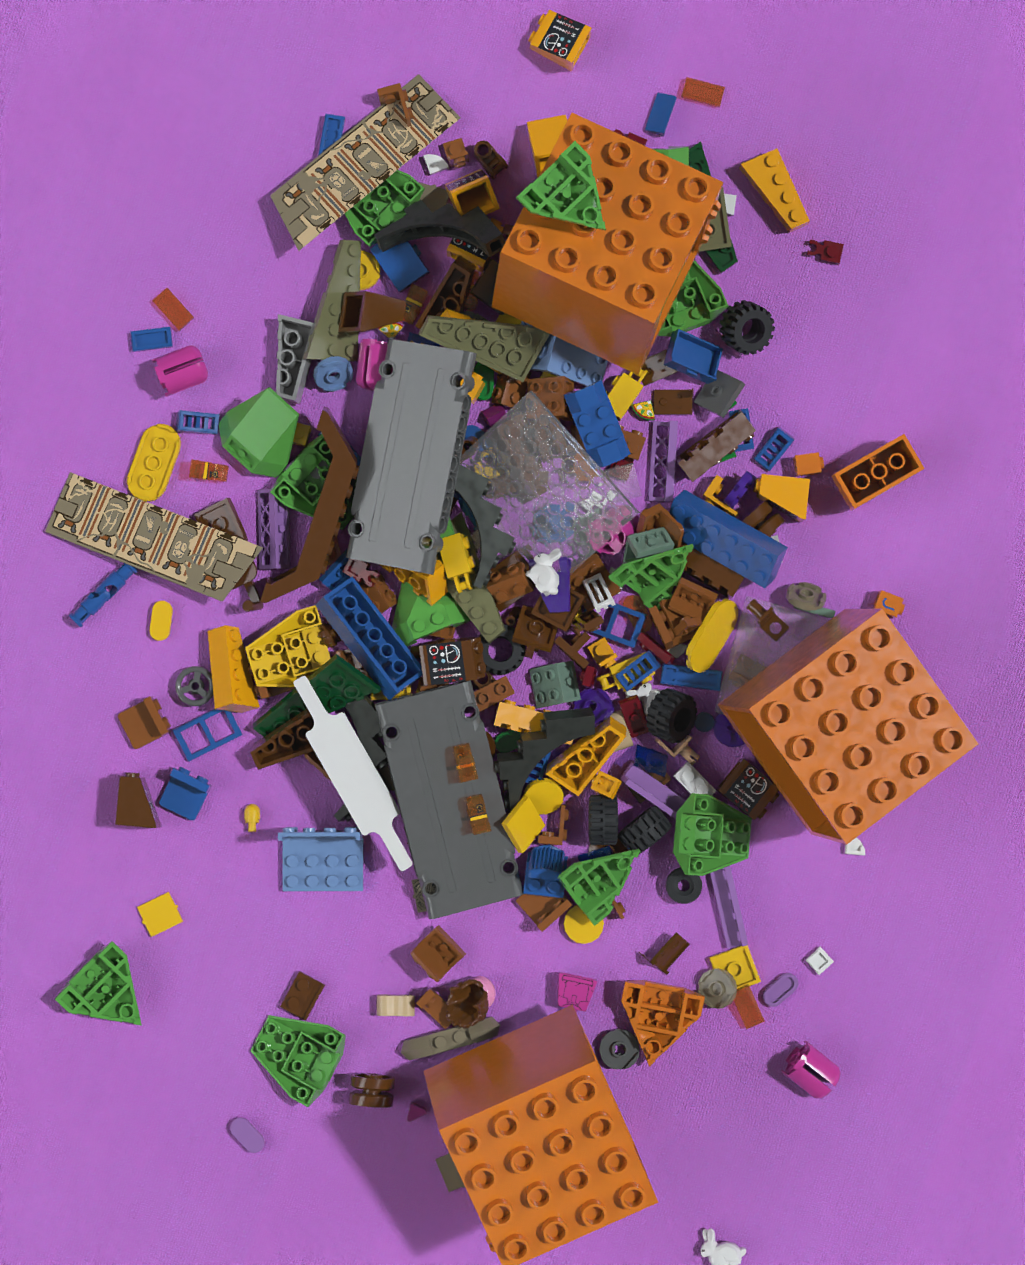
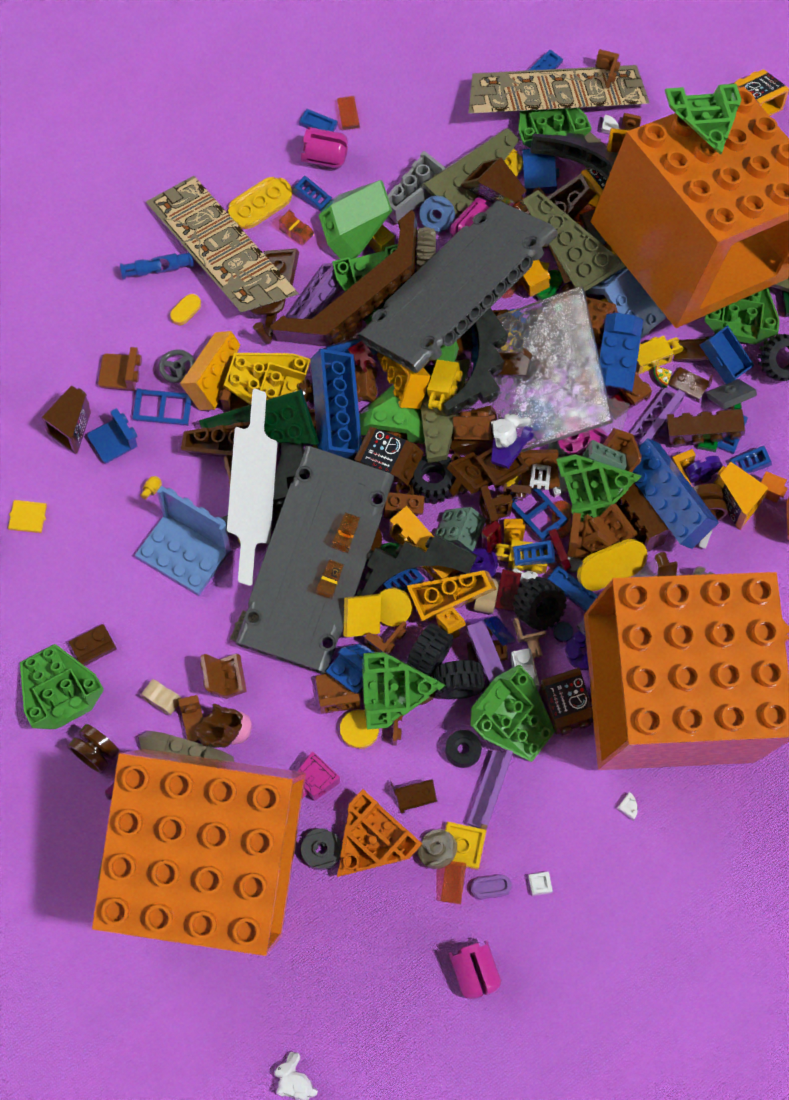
camera: 35 degrees right, 20 degrees down
none -> dark tan gear [416,227,436,272]
none -> reddish brown piece [496,347,534,378]

